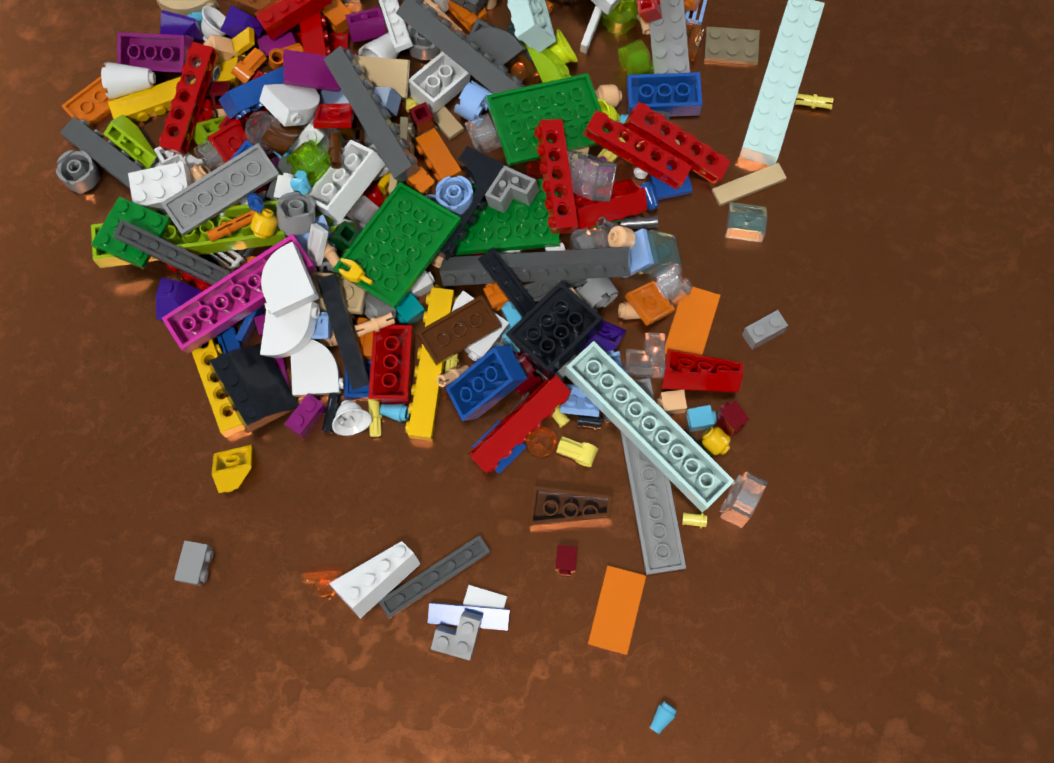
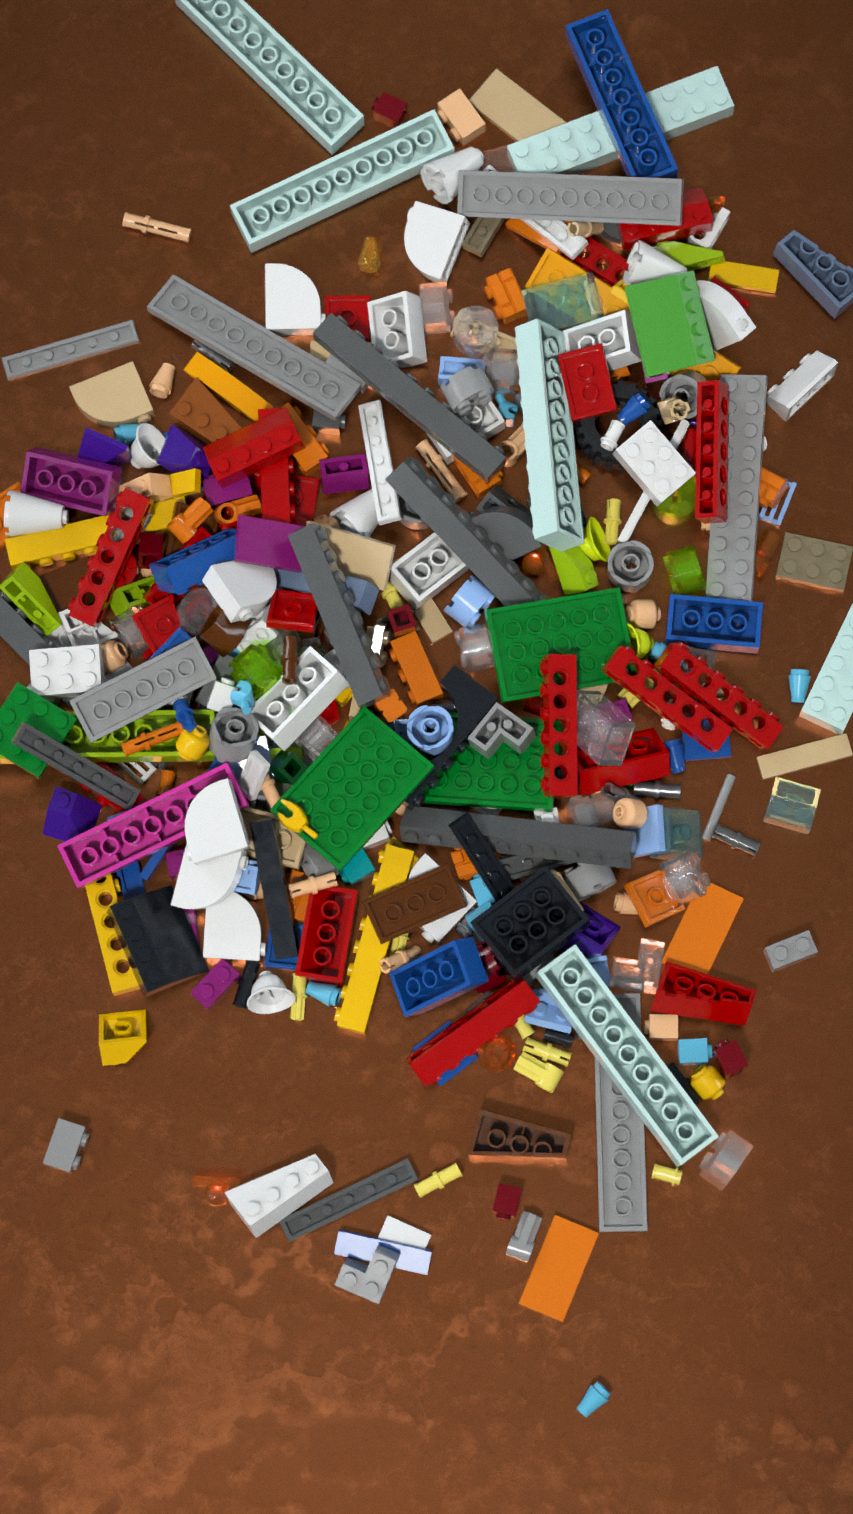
camera: 10 degrees right, 5 degrees up
none -> light yellow pin [414,1162,463,1198]
none -> light grey piece [505,1211,542,1263]
none -> light yellow pin [522,1037,572,1067]
none -> light yellow axle [603,498,622,545]
none -> light grey brick [607,541,654,592]
none -> light grey bar [702,774,736,842]
none -> dark grey pin [712,824,761,857]
none -> medium azure cone [788,669,811,703]

